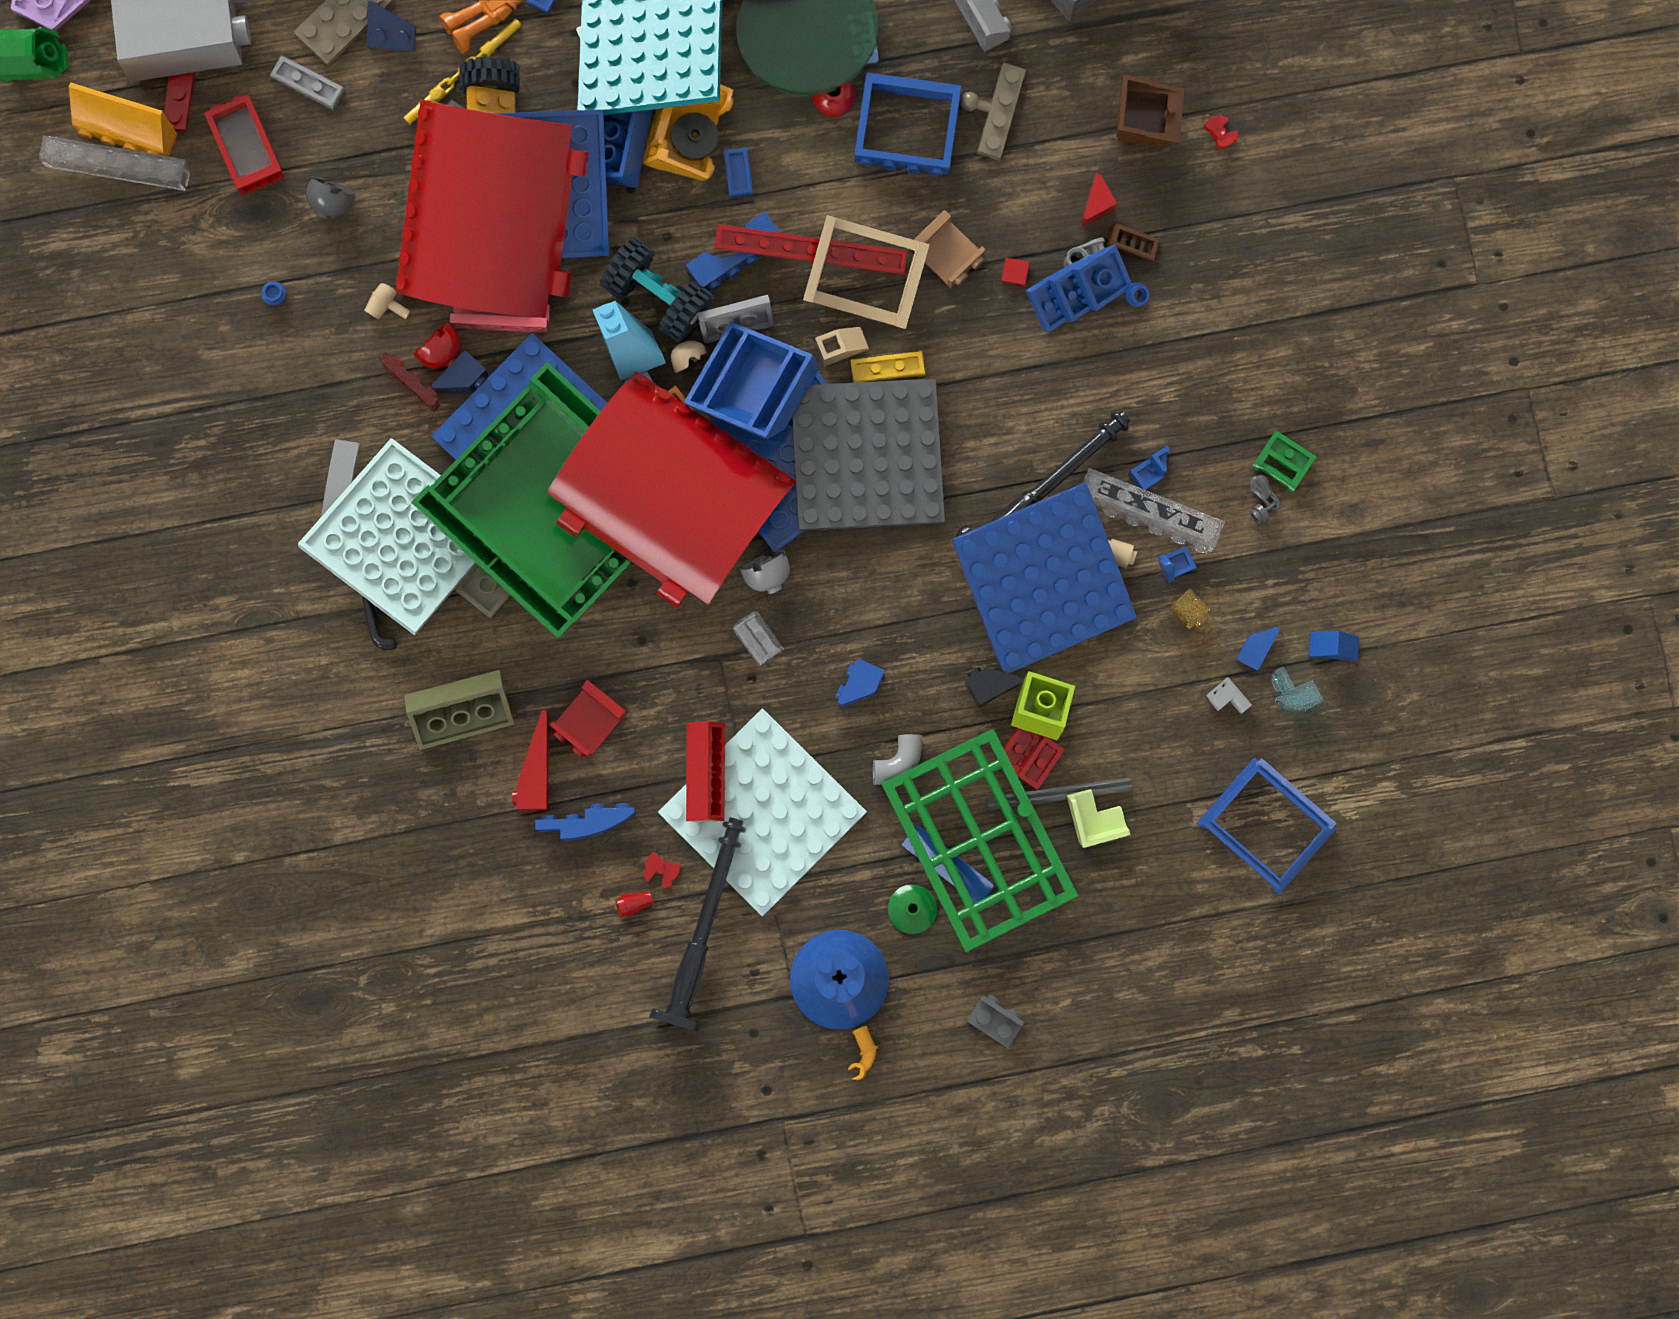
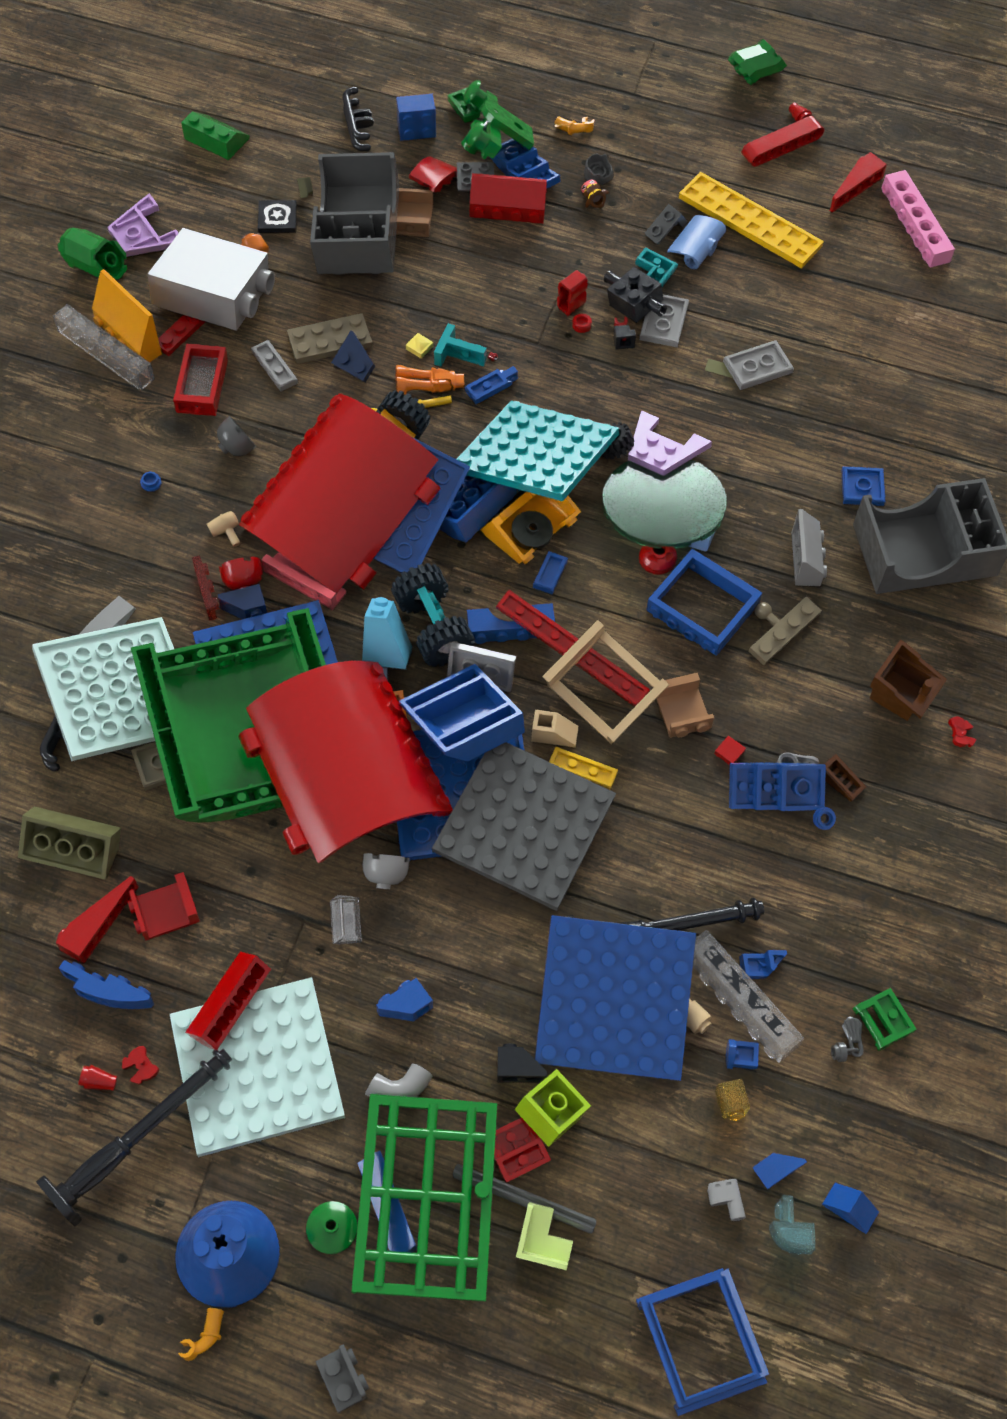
camera: 30 degrees right, 20 degrees down
tan hair [671,340,707,373] -> none
red slope [1081,173,1117,226] -> none

